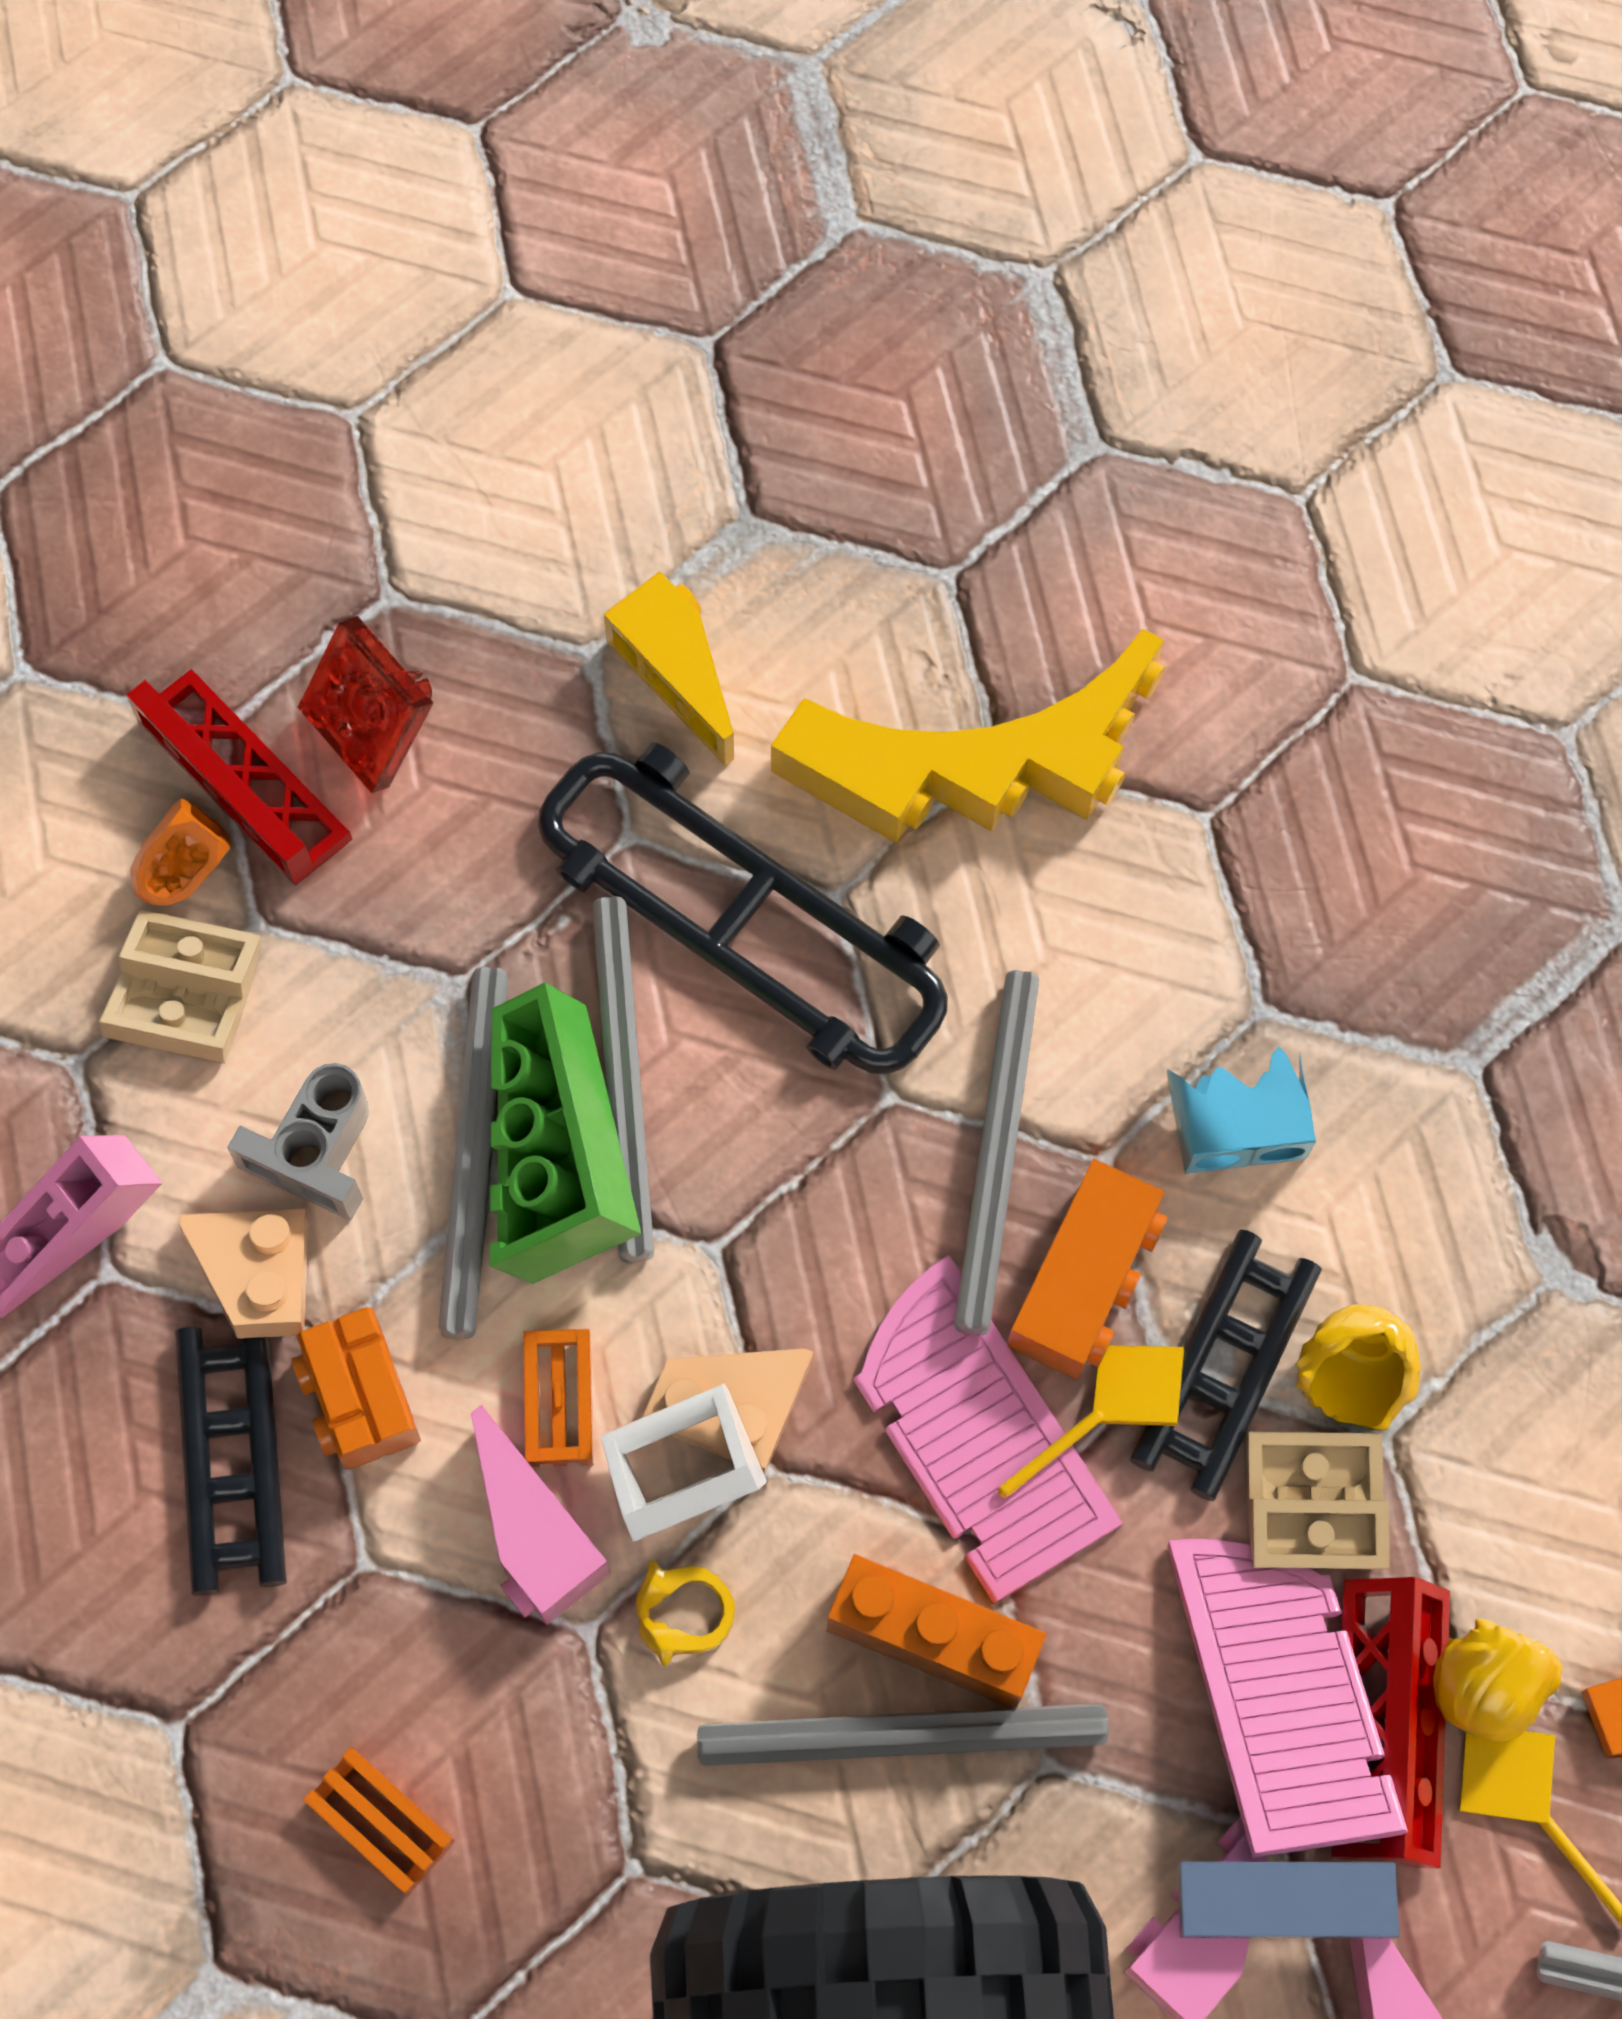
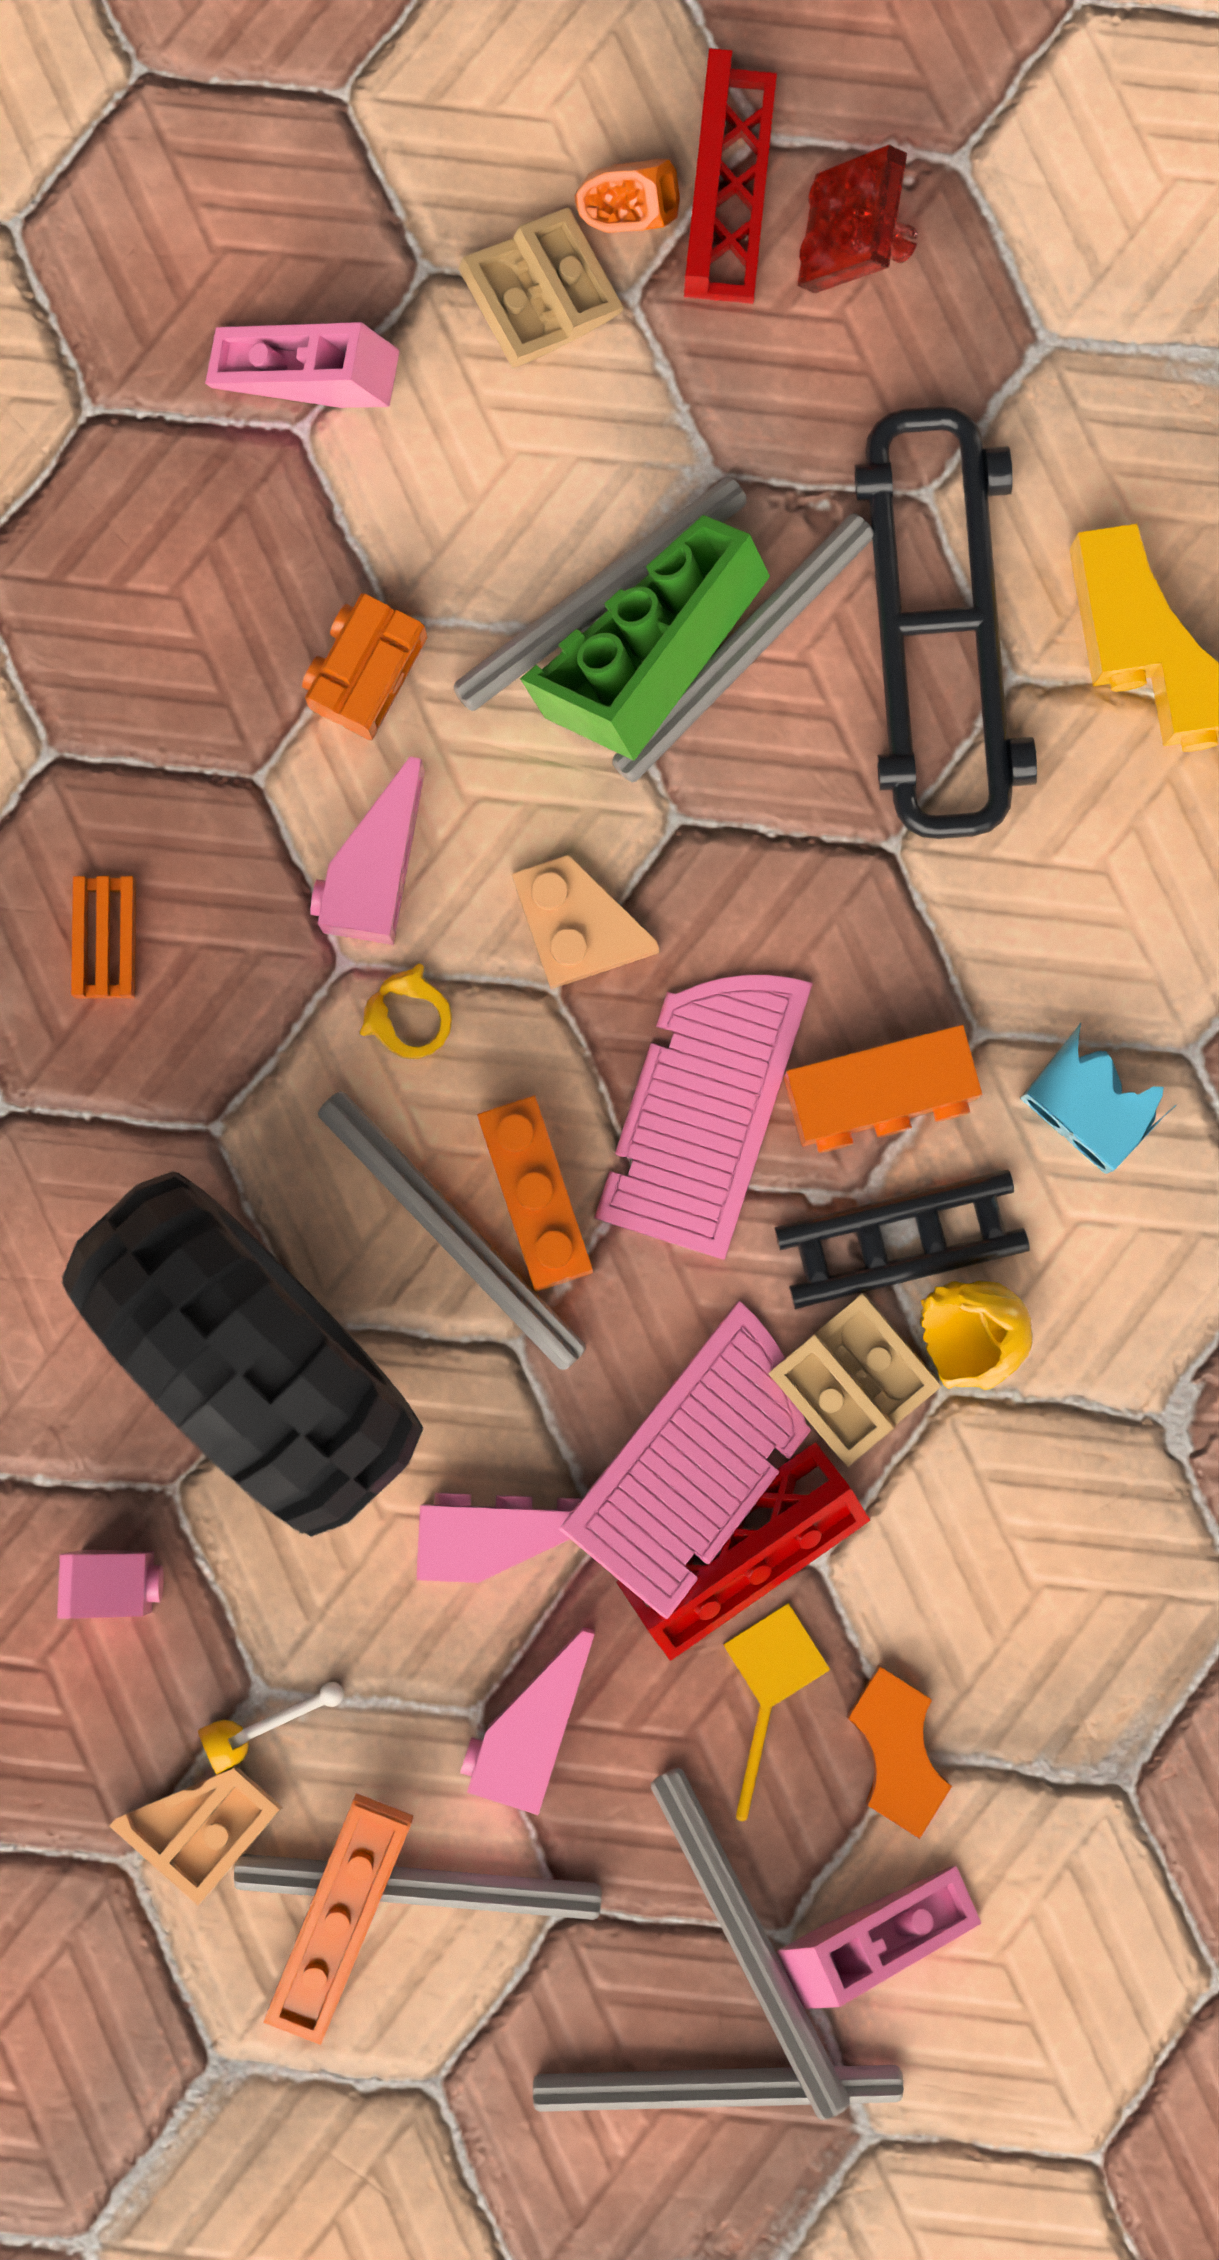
camera: 50 degrees right, 15 degrees up
black bar [175,1327,287,1596] -> none
light nougat wing [179,1209,309,1339] -> none
light grey tile [227,1063,369,1221] -> none
orange tile [523,1329,594,1467] -> none
white tile [600,1384,767,1542] -> none
yellow slope [604,571,734,766] -> none
light grey axle [954,970,1040,1335] -> none
yellow piece [998,1345,1184,1498] -> none
sand blue tile [1178,1862,1400,1939] -> none
yellow hair [1433,1618,1564,1742] -> none

